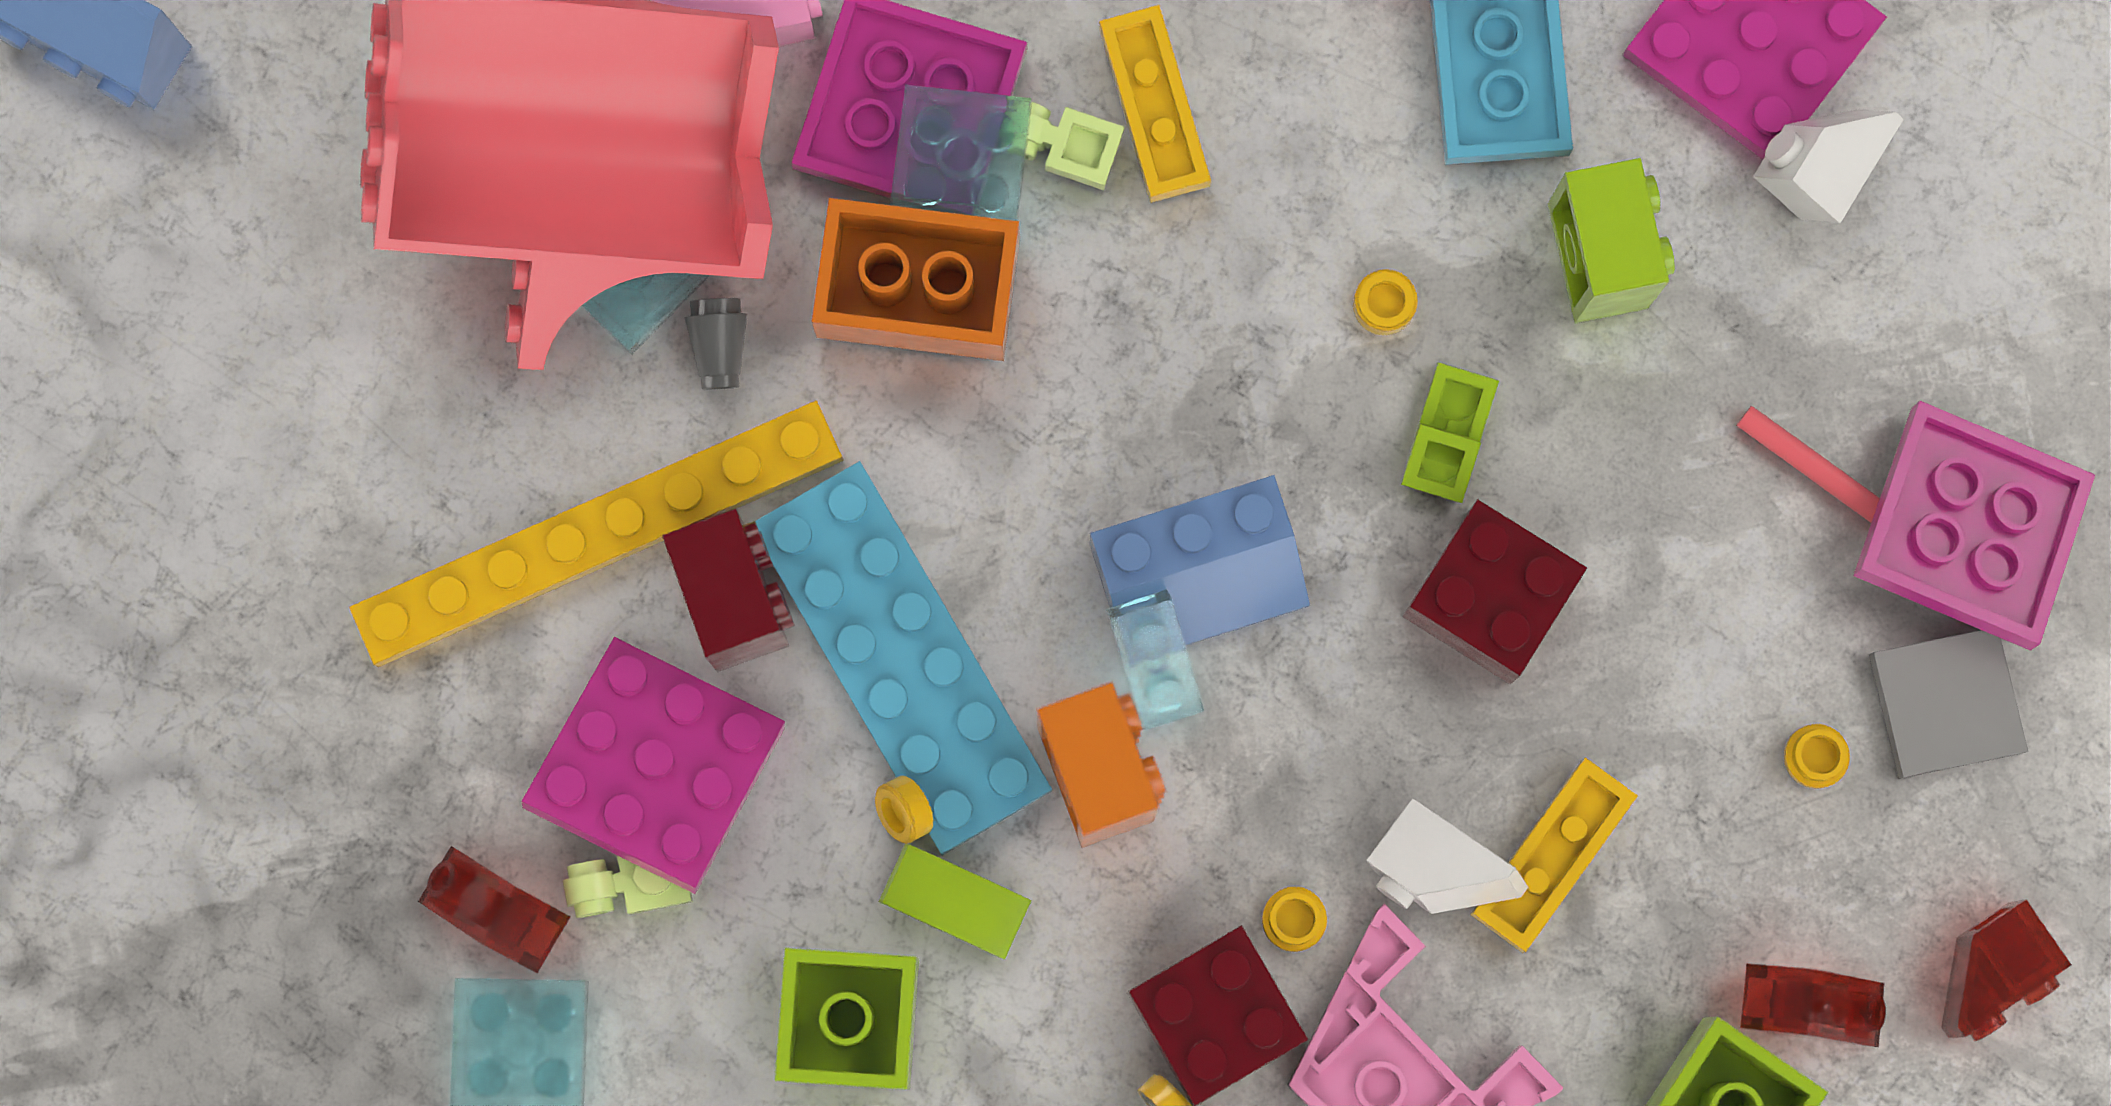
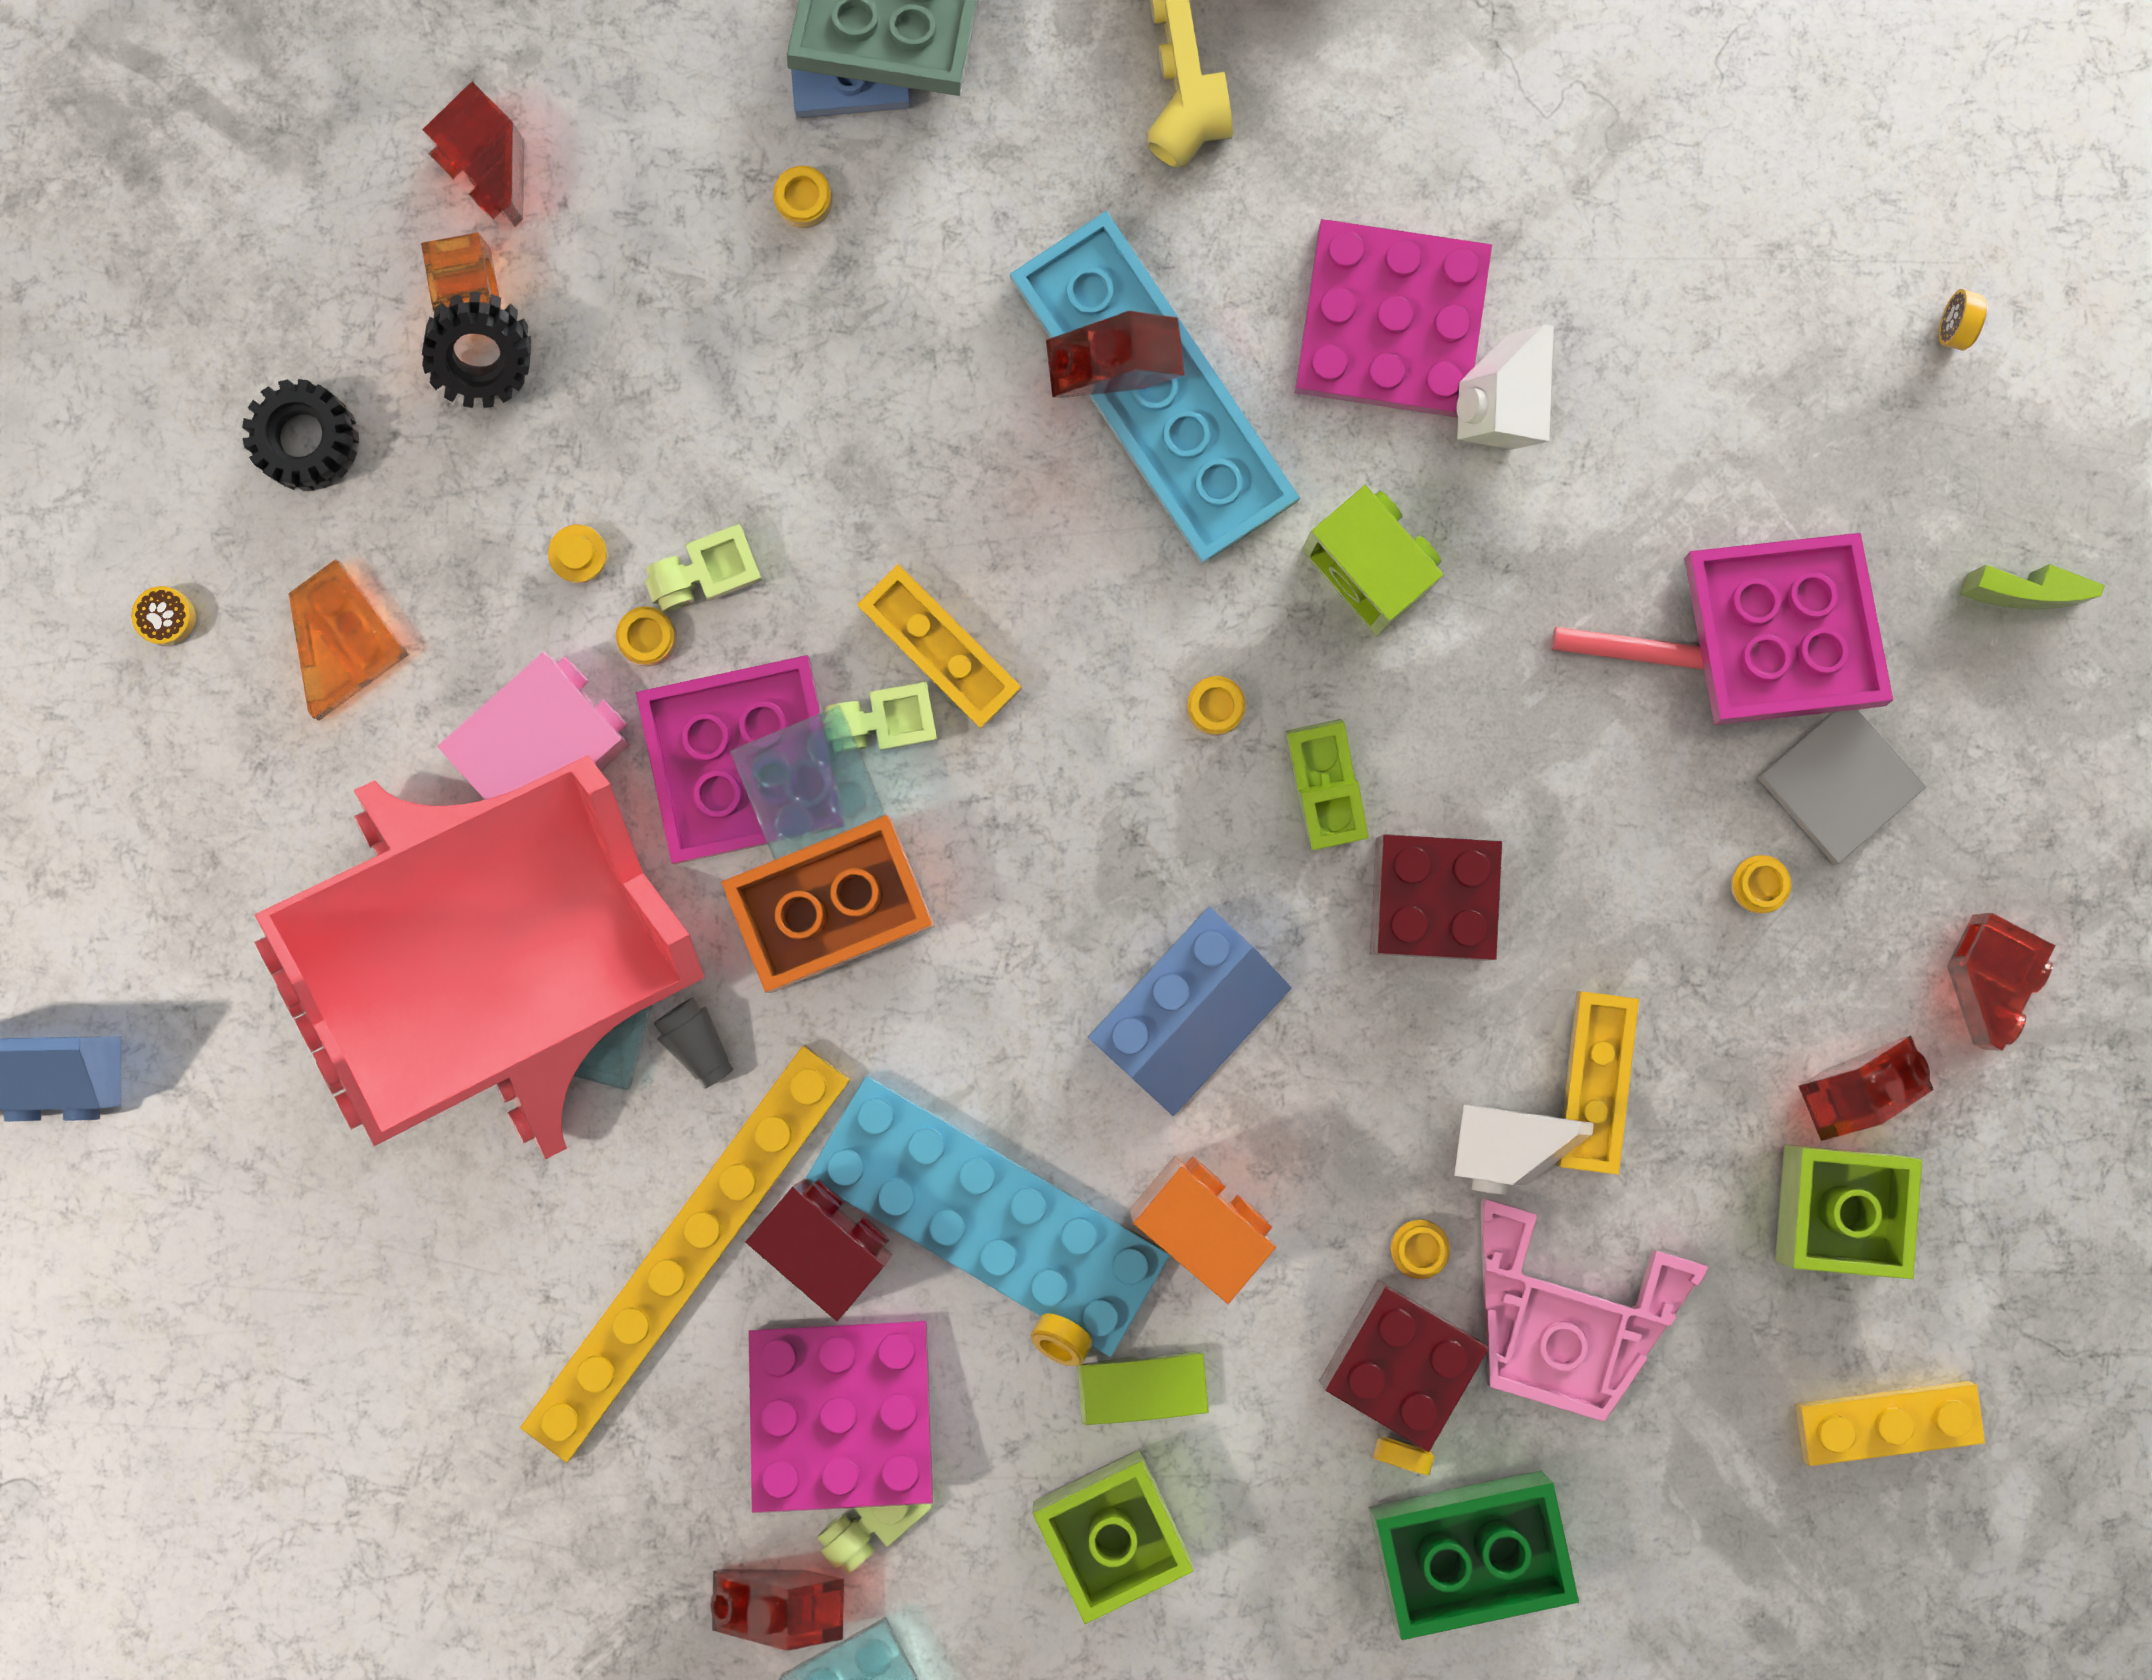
camera: 30 degrees left, 5 degrees up
clear light blue plate [1106,589,1204,731] -> none

